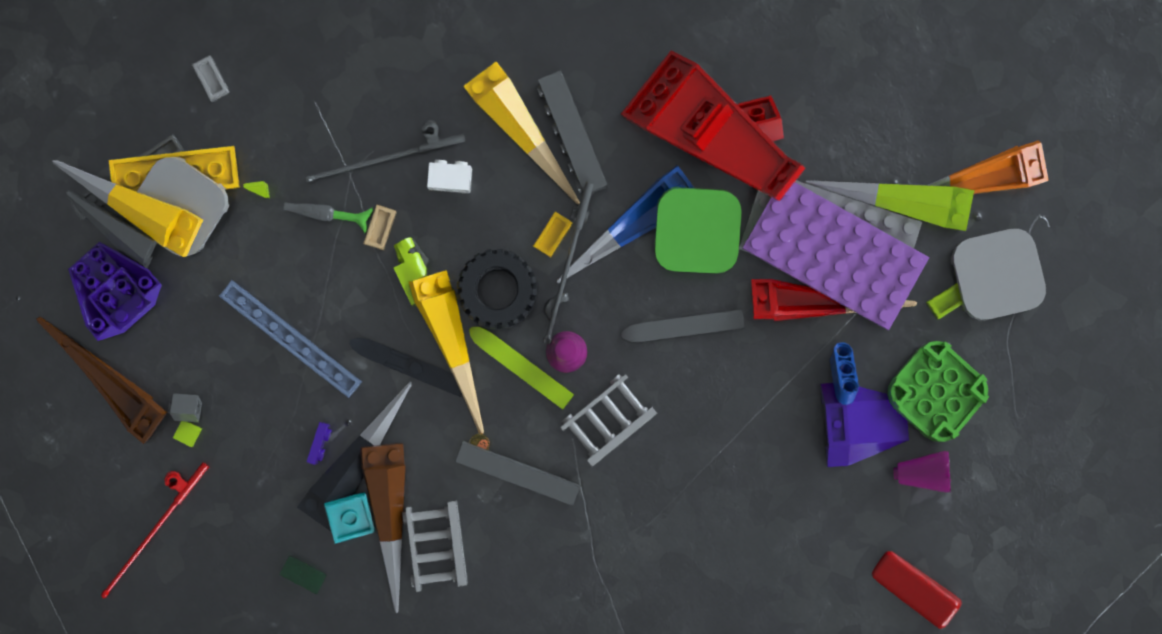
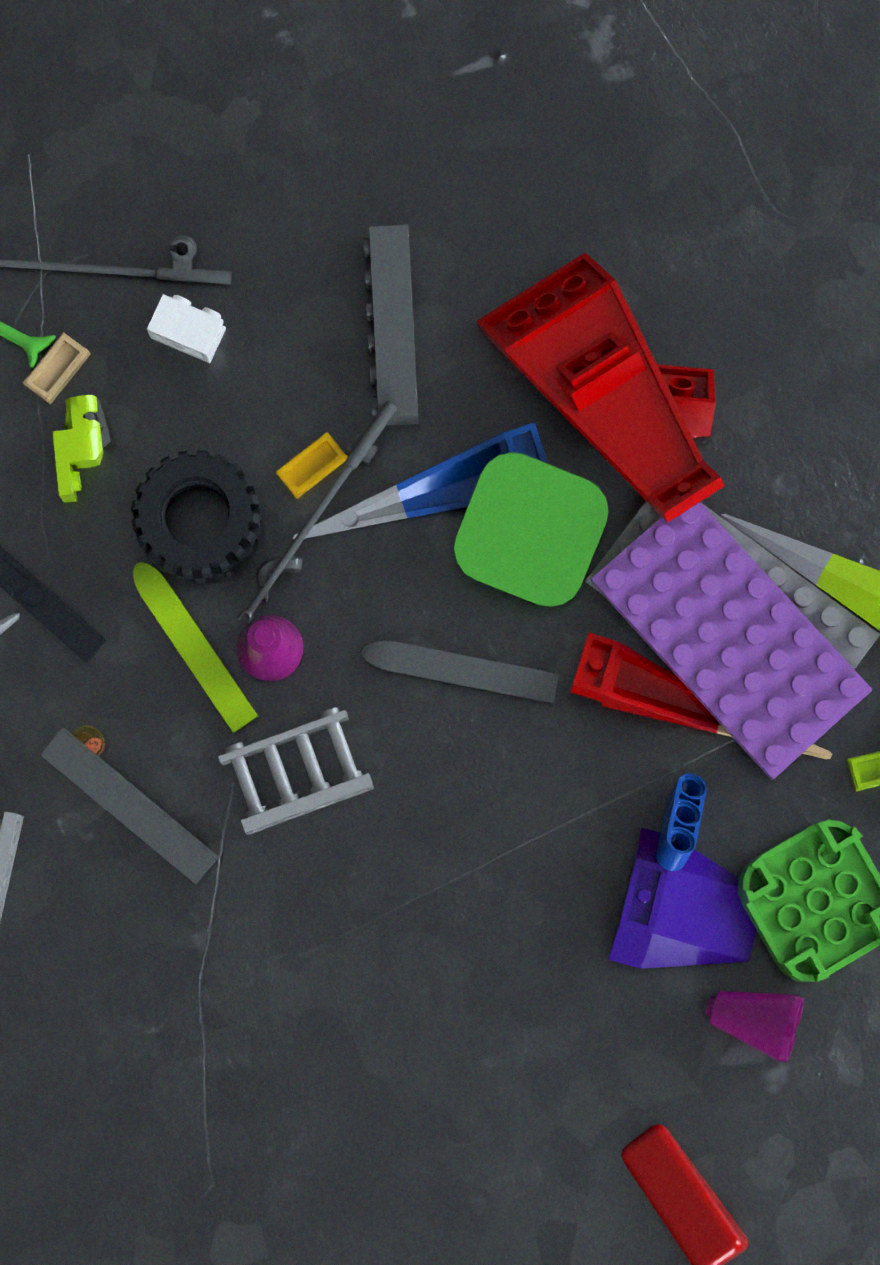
camera: 15 degrees right, 5 degrees down
yellow plate [409,270,484,434] -> none
yellow plate [463,61,580,205] -> none

